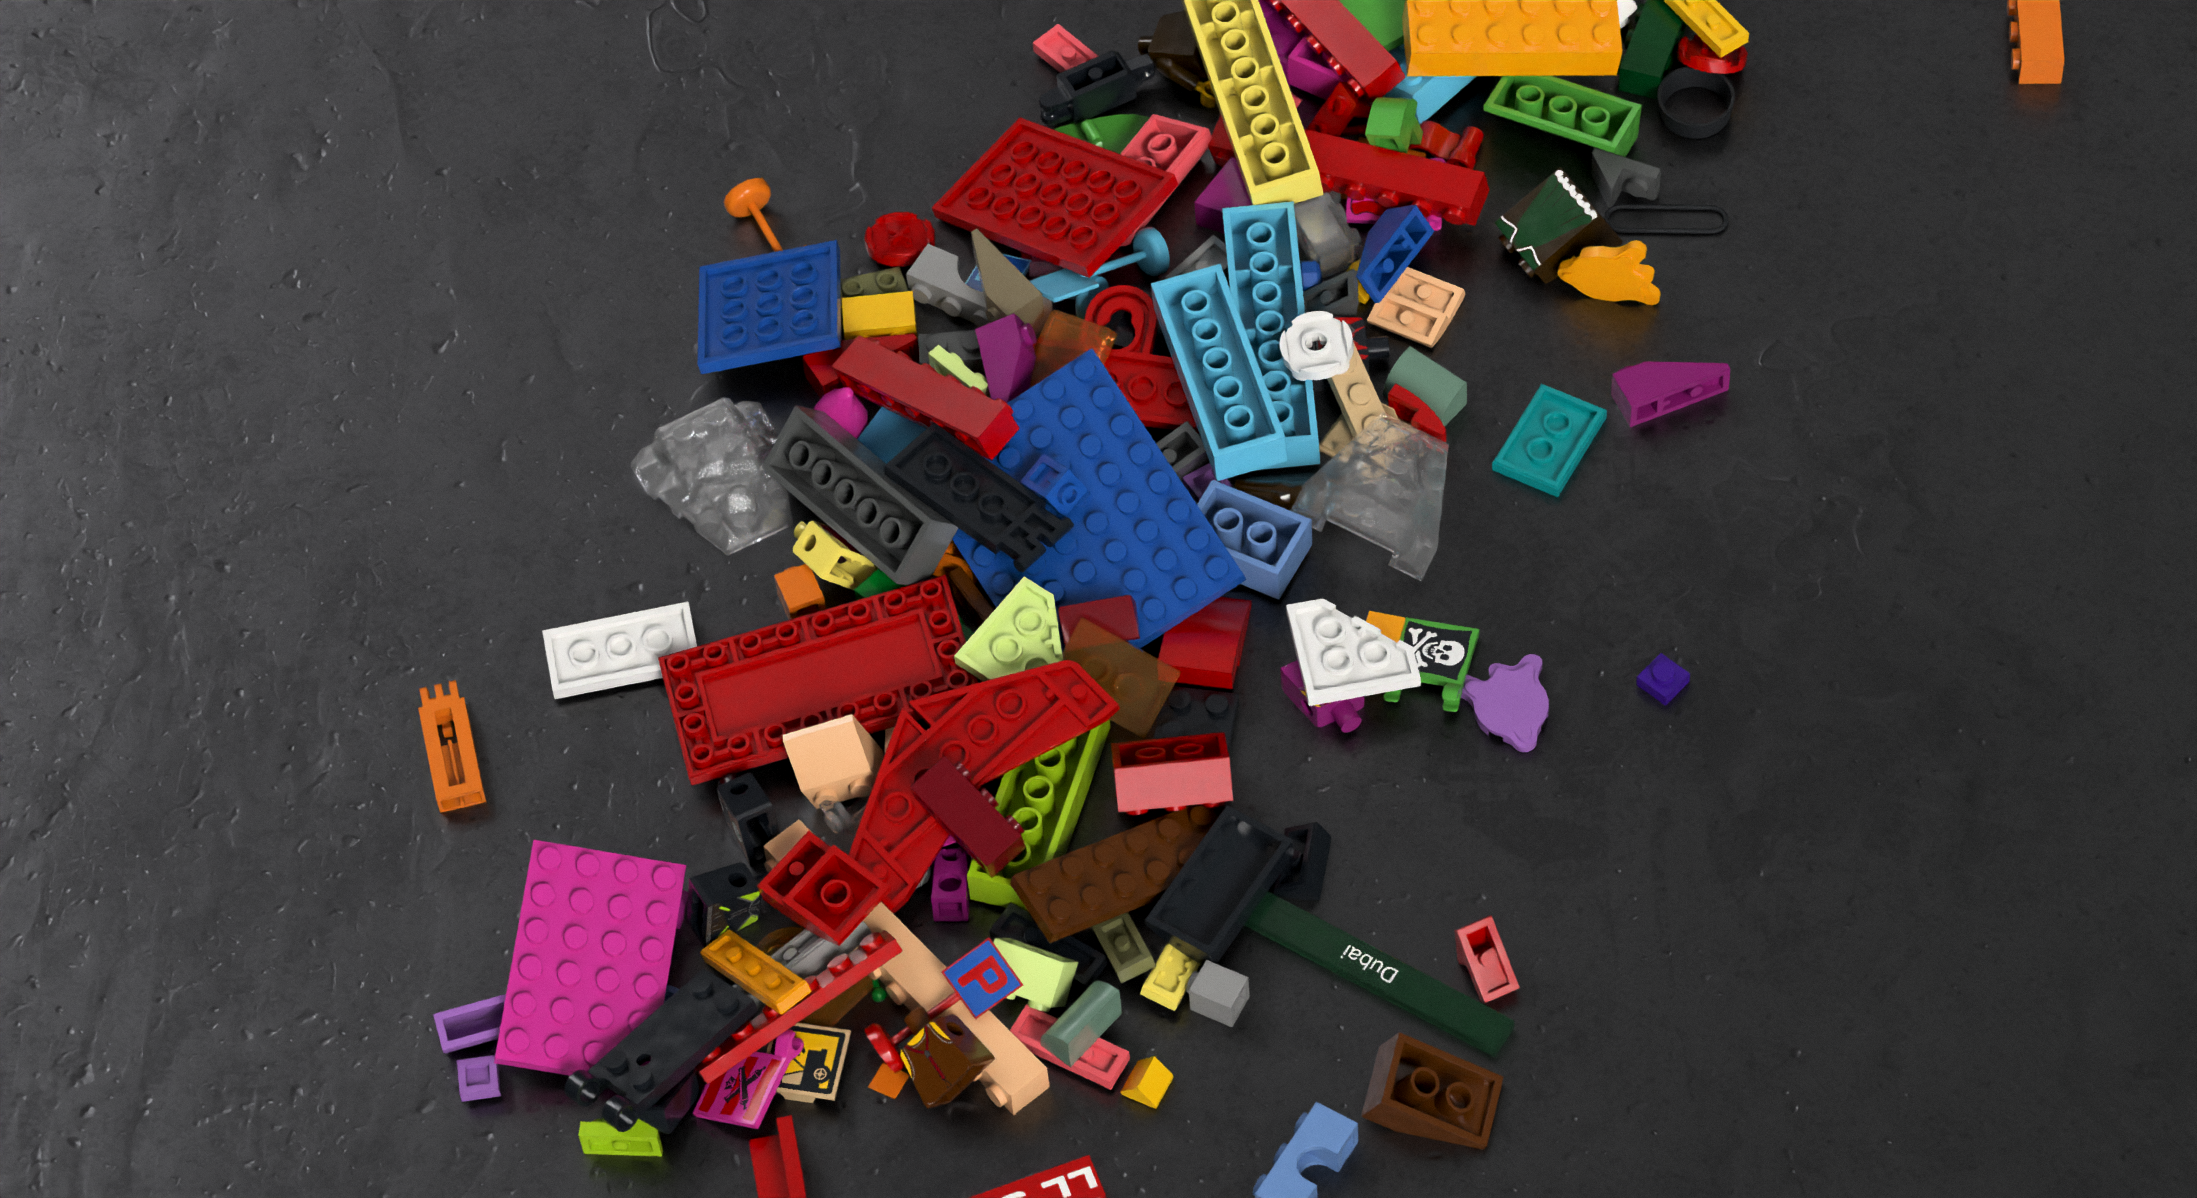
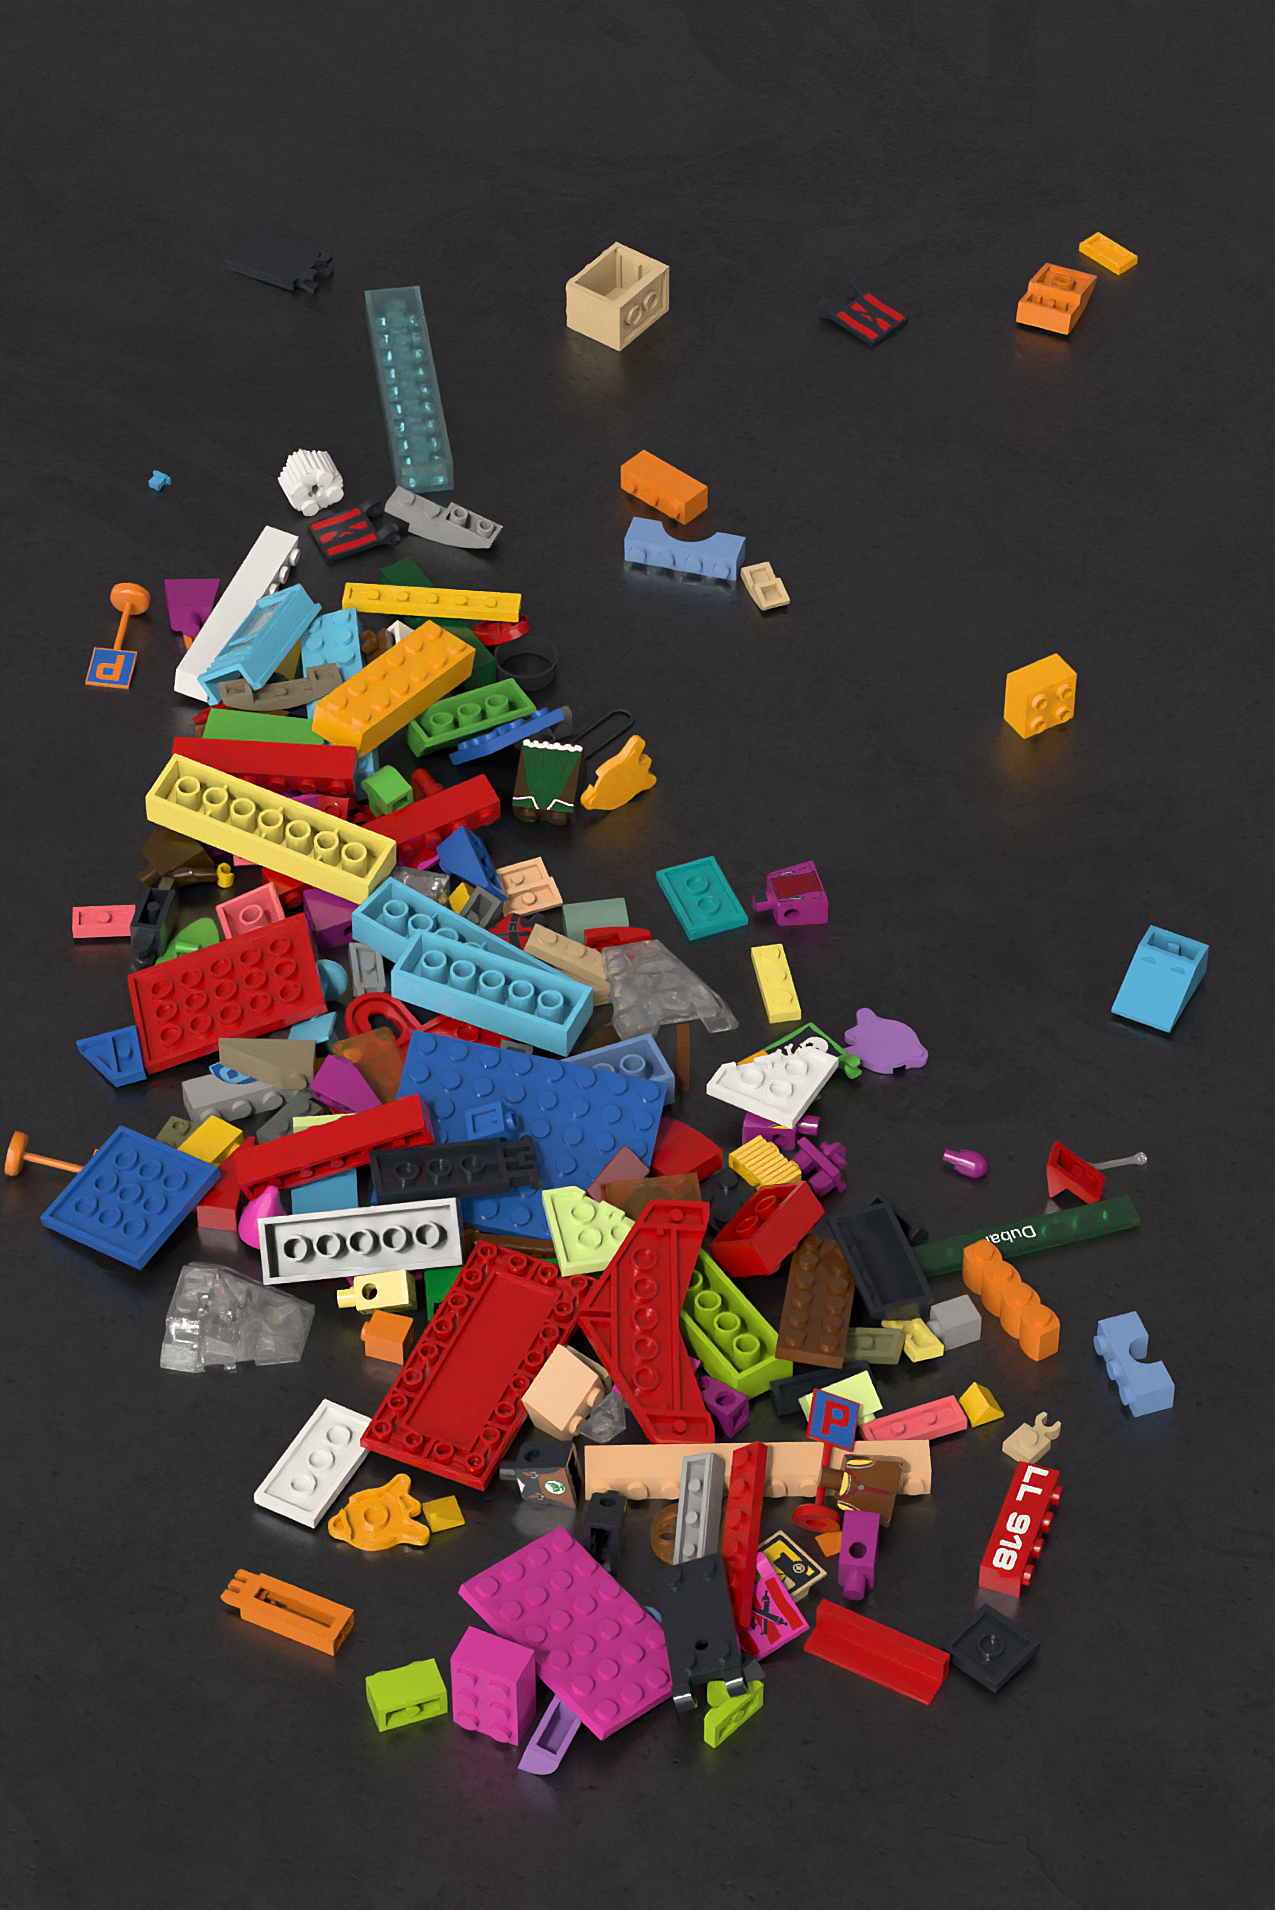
camera: 55 degrees left, 10 degrees down
medium lavender plate [457,1055,501,1102] -> none
light orange tile [700,929,812,1015] -> none
red slope [757,831,891,946] -> none
red tile [865,212,935,267] -> none
dark red brick [910,756,1026,878] -> none
sand green brick [1040,981,1122,1067] -> none
white plate [1280,311,1354,381] -> none
reddish brown slope [1361,1032,1504,1149] -> none
magenta slope [1611,361,1730,427] -> none
dark purple plate [1636,653,1690,706] -> none
none -> blue wing [76,1025,147,1087]
none -> light orange tile [328,1474,430,1551]
none -> lime brick [366,1658,448,1732]
none -> yellow slope [421,1495,465,1533]
none -> blue plate [449,706,565,765]
none -> dark pink brick [450,1626,537,1746]
none -> medium blue arch [624,516,745,581]
none -> reddish brown tile [676,1024,690,1091]
none -> yellow brick [729,1135,802,1190]
none -> tan slope [740,561,790,611]
none -> light yellow plate [751,944,801,1023]
none -> magenta torso [752,860,828,926]
none -> magenta hips [791,1136,848,1197]
none -> magenta torso [838,1509,880,1600]
none -> magenta cylinder [942,1148,988,1178]
none -> orange brick [962,1239,1060,1361]
none -> tan plate [1002,1412,1061,1464]
none -> light orange brick [1004,653,1077,739]
none -> clear hinge [1087,1152,1147,1170]
none -> dark azure slope [1111,925,1209,1033]

